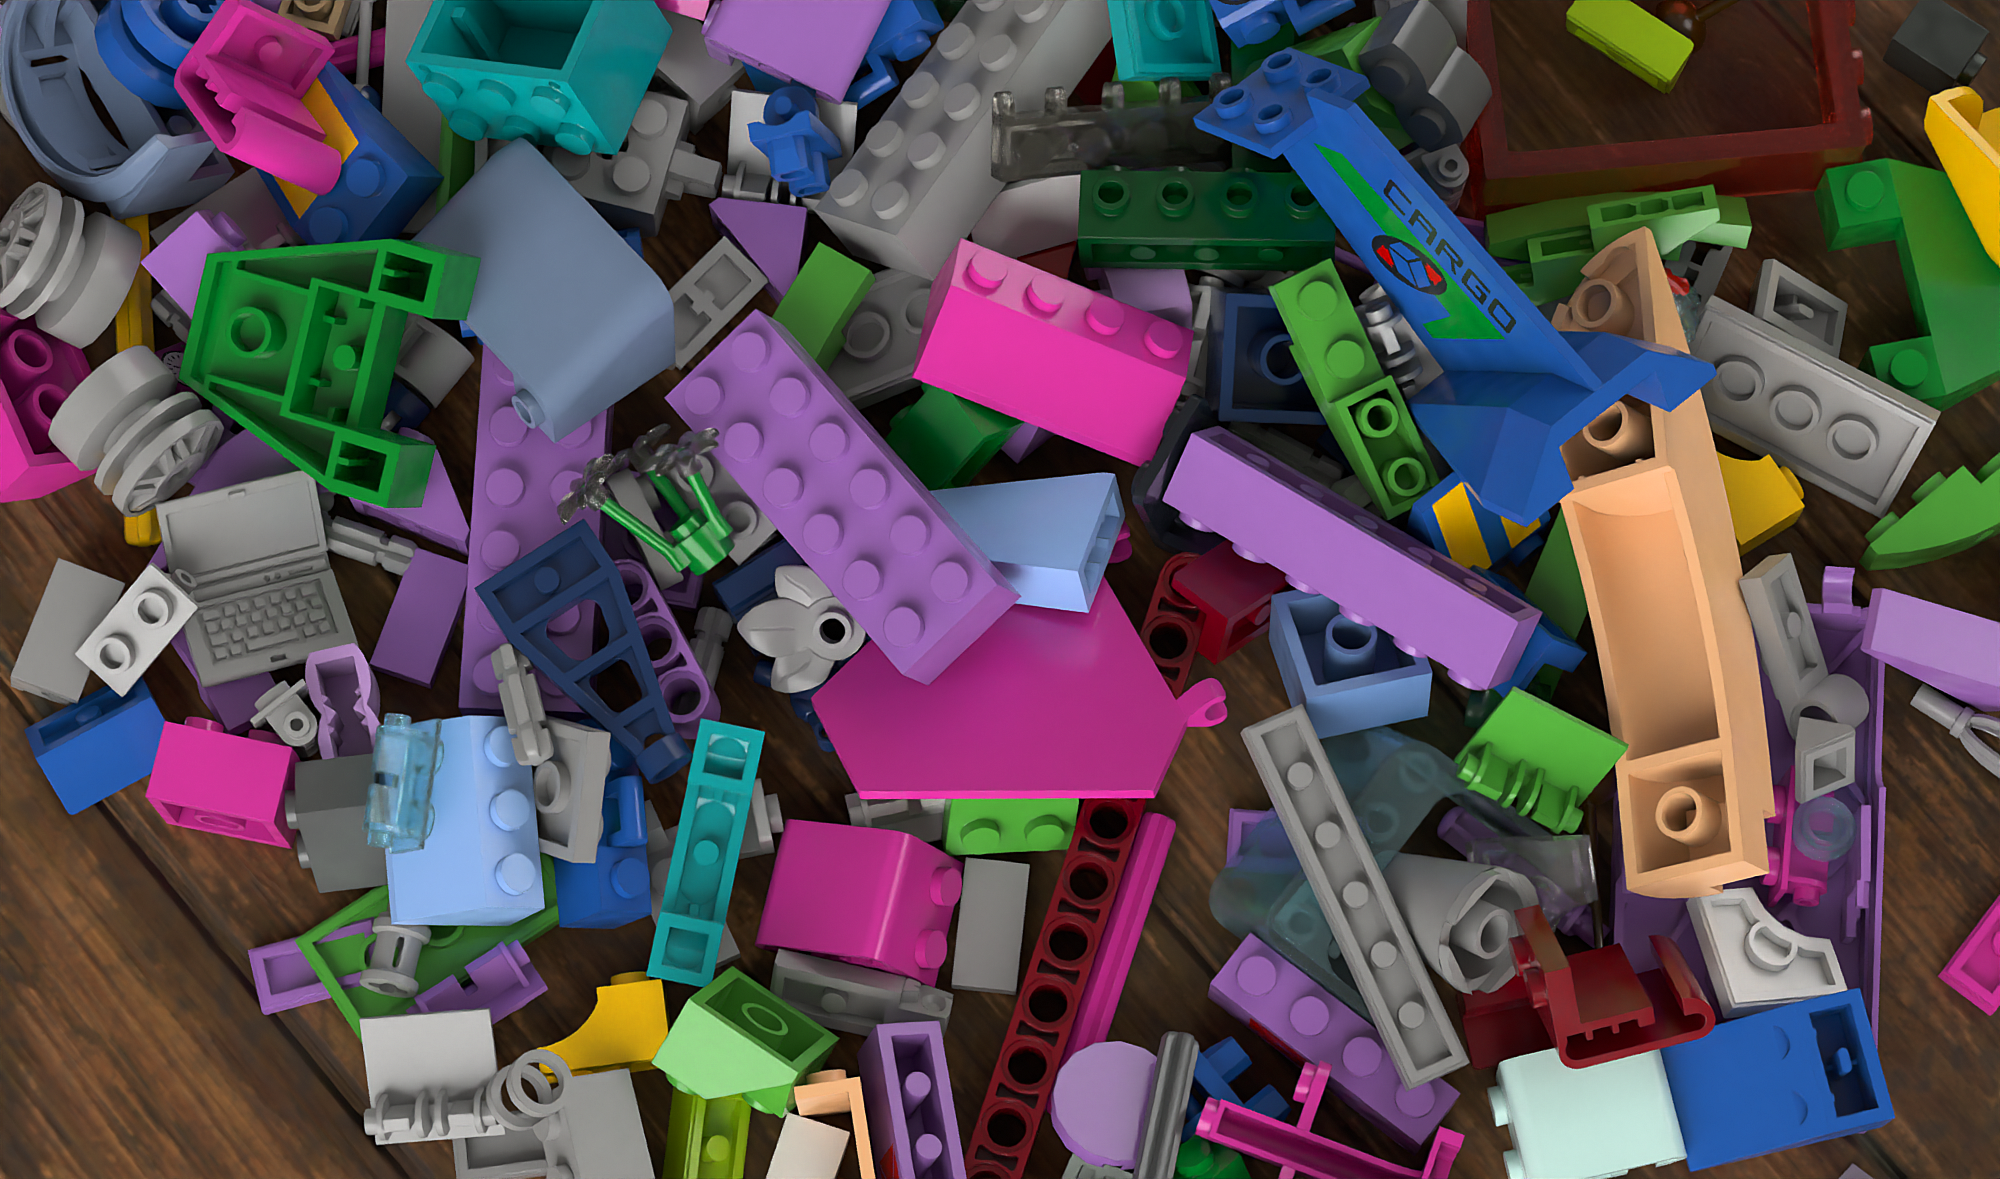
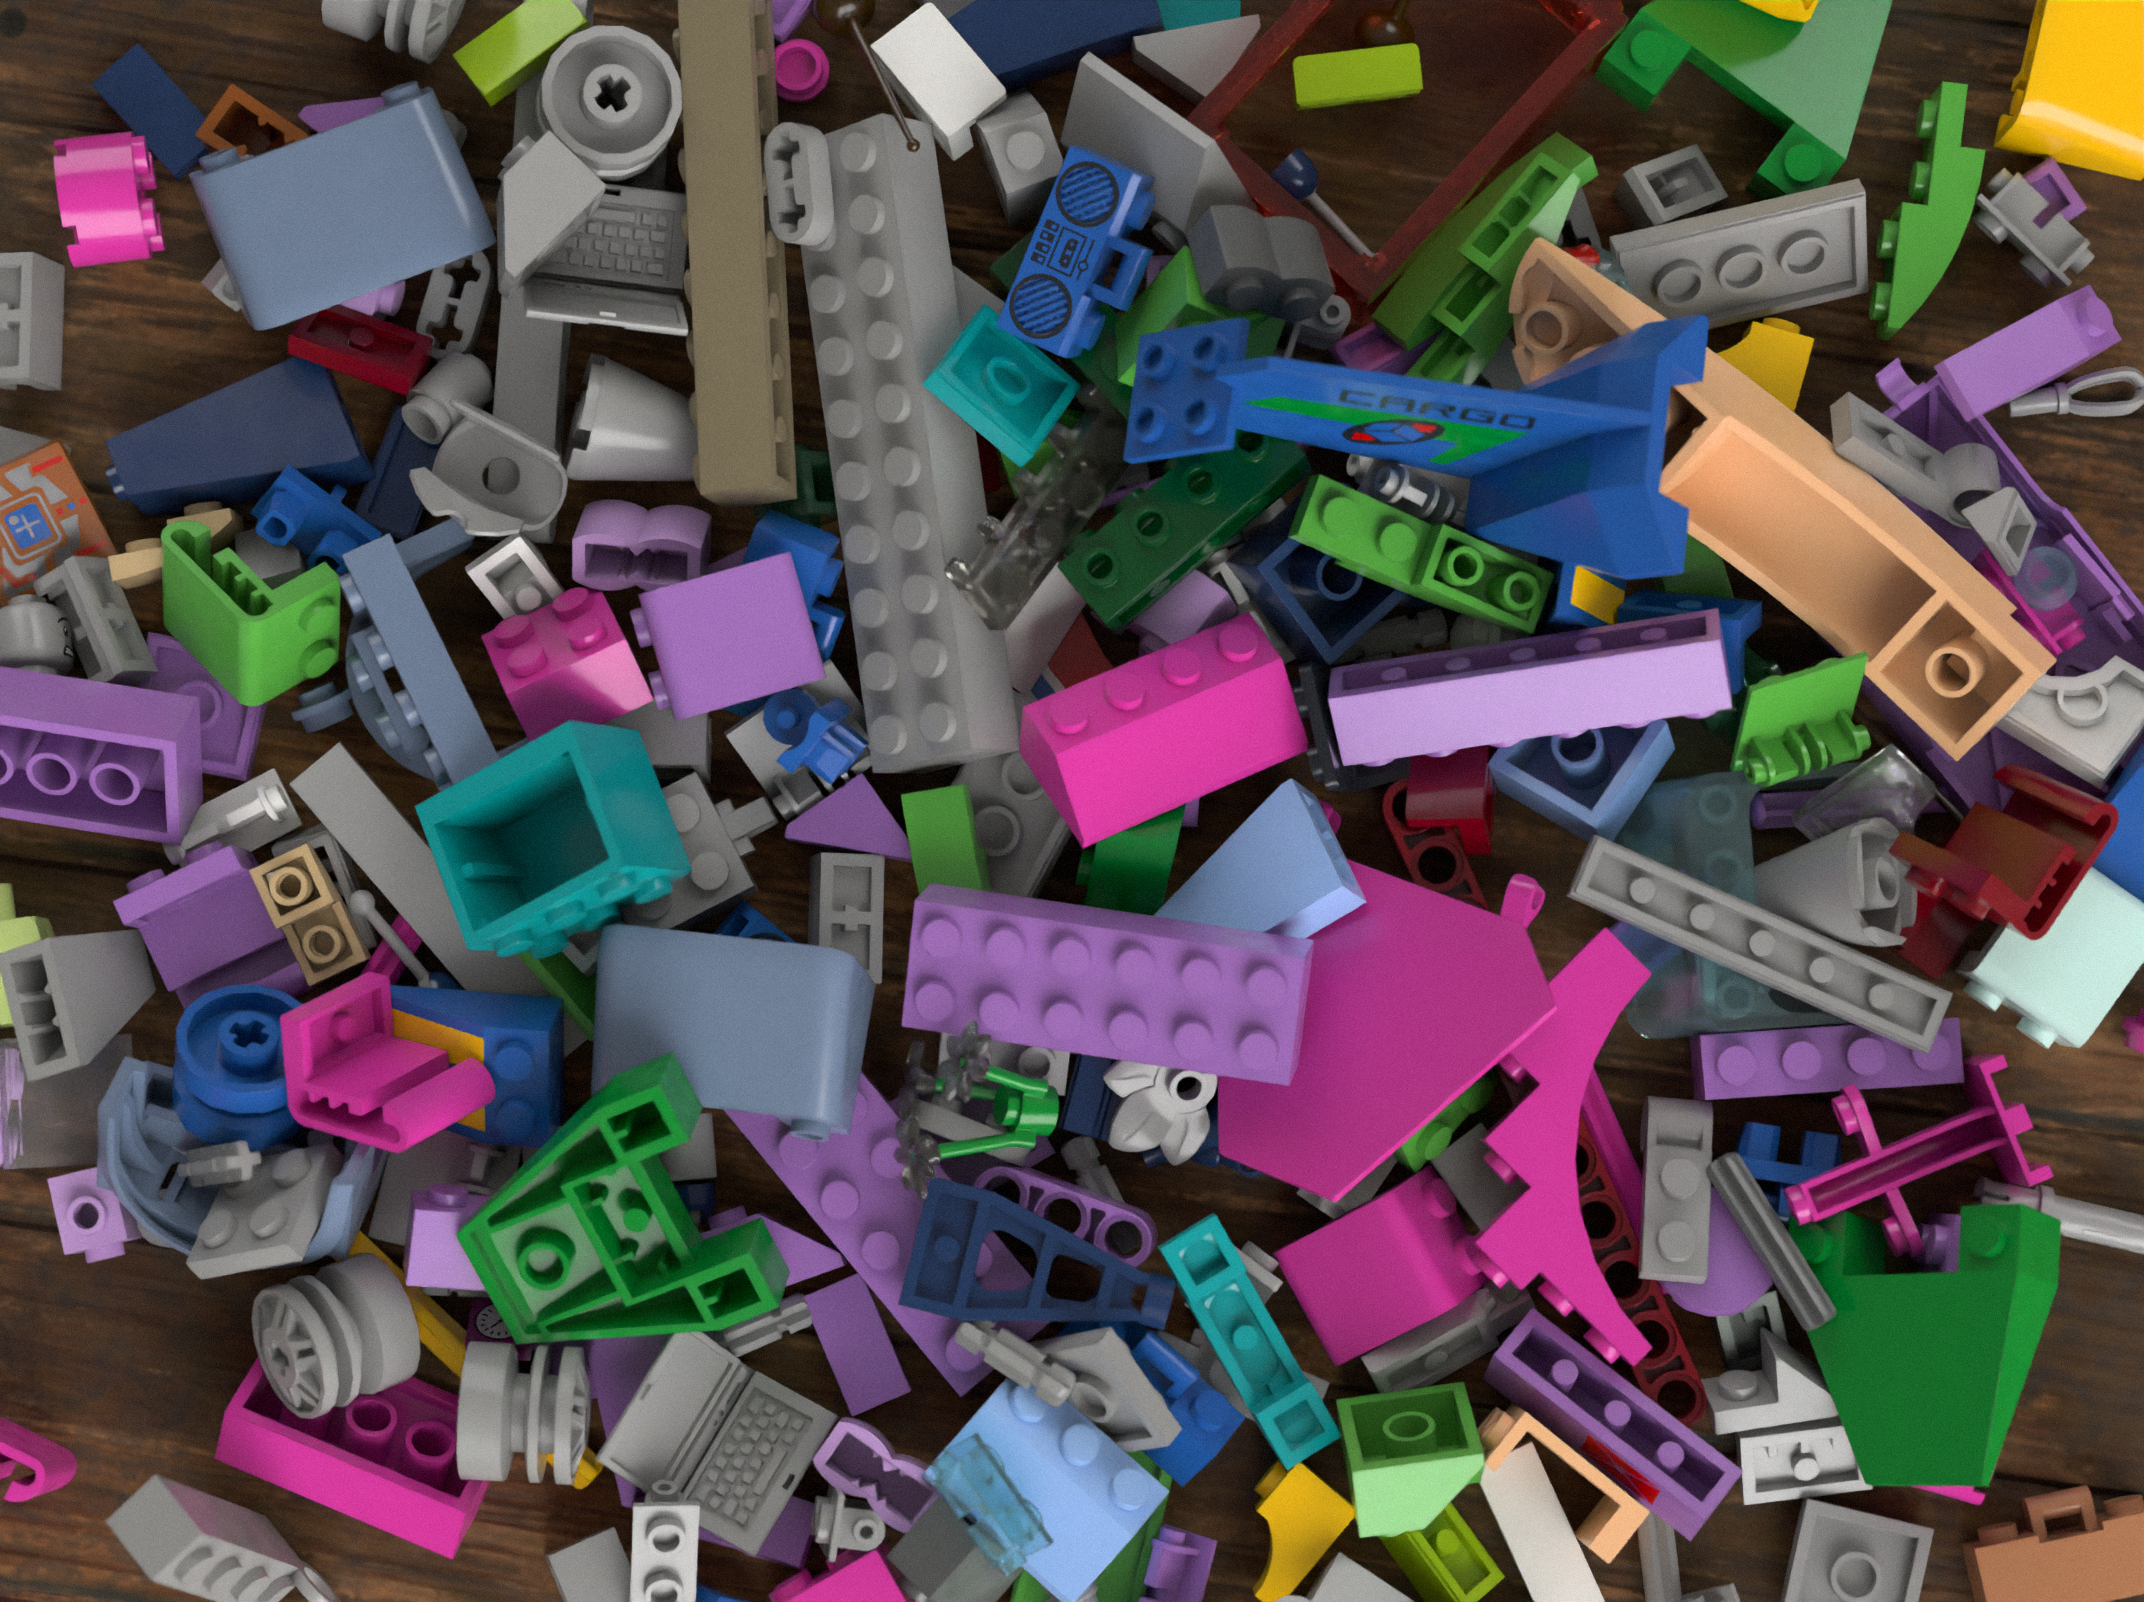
camera: 40 degrees left, 10 degrees up
none -> light grey axle [177,1141,261,1187]
none -> light grey plate [186,1142,345,1280]
none -> hinge [1262,148,1389,279]
none -> dark pink arch [1470,927,1652,1366]
none -> light grey plate [1638,1096,1713,1284]

